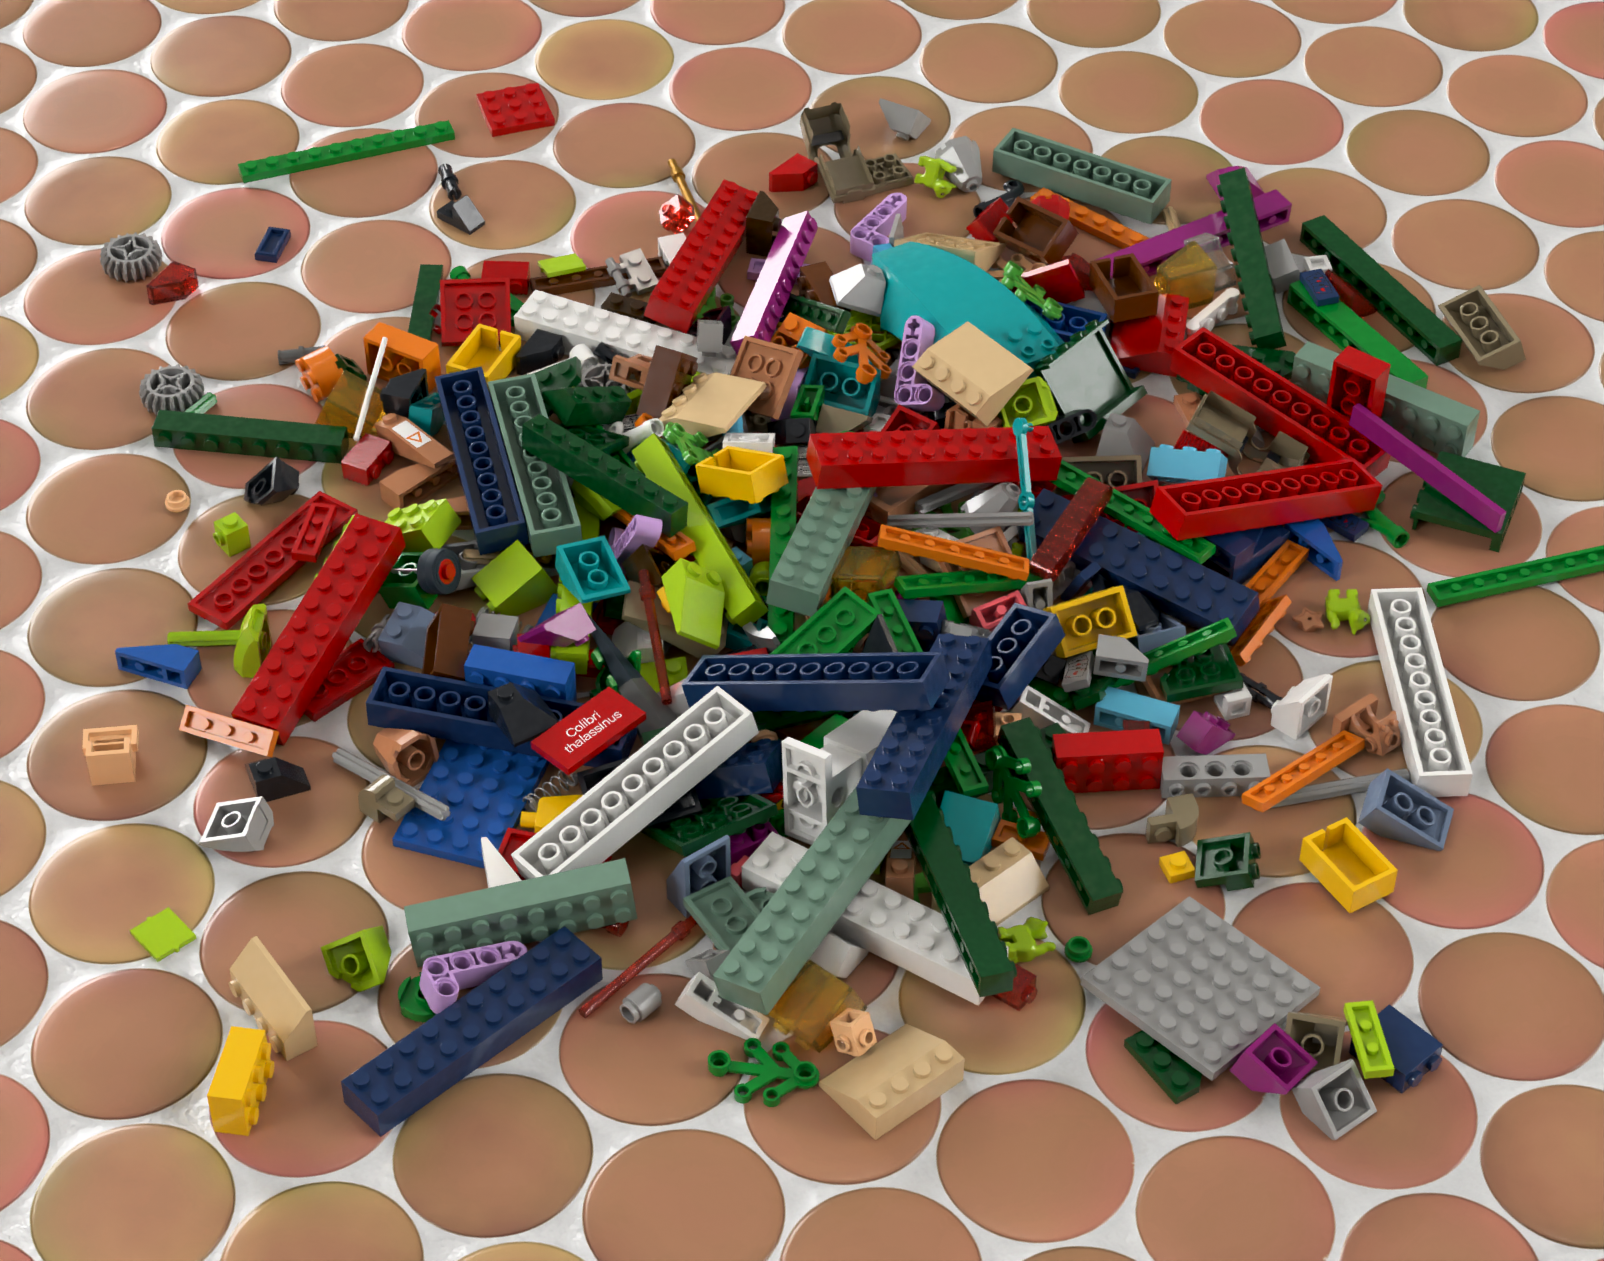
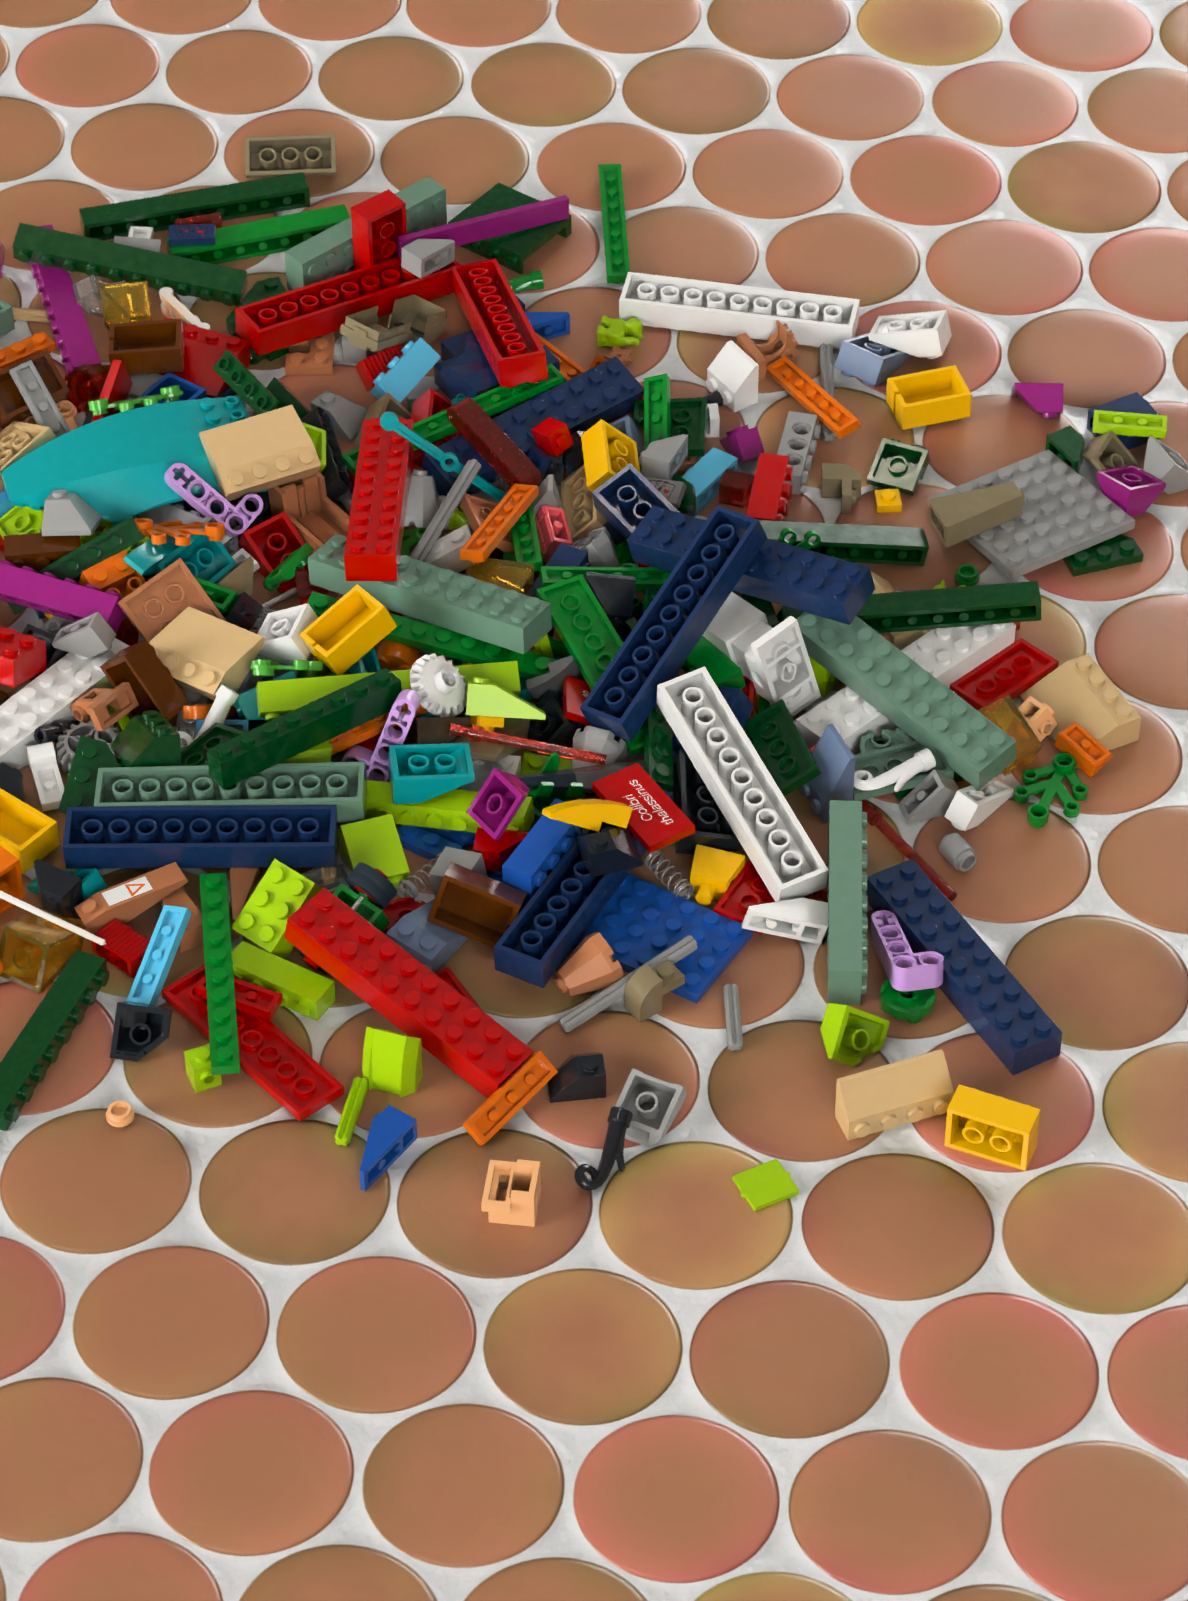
camera: 75 degrees left, 0 degrees up
none -> light grey tile [9,360,70,437]
none -> medium azure plate [126,905,192,1006]
none -> green plate [199,873,240,1075]
none -> light grey slope [401,239,455,279]
none -> white gear [410,653,468,717]
none -> red brick [531,417,574,457]
none -> yellow slope [541,799,633,832]
none -> black plant [575,1107,633,1190]
none -> light grey axle [723,984,743,1051]
none -> white plant [854,748,936,792]
none -> white slope [868,310,952,359]
none -> dark tan slope [929,481,1025,547]
none -> red plate [950,638,1059,717]
none -> magenta slope [1012,383,1063,419]
none -> dark green slope [1045,425,1085,474]
none -> orange slope [1054,722,1113,778]

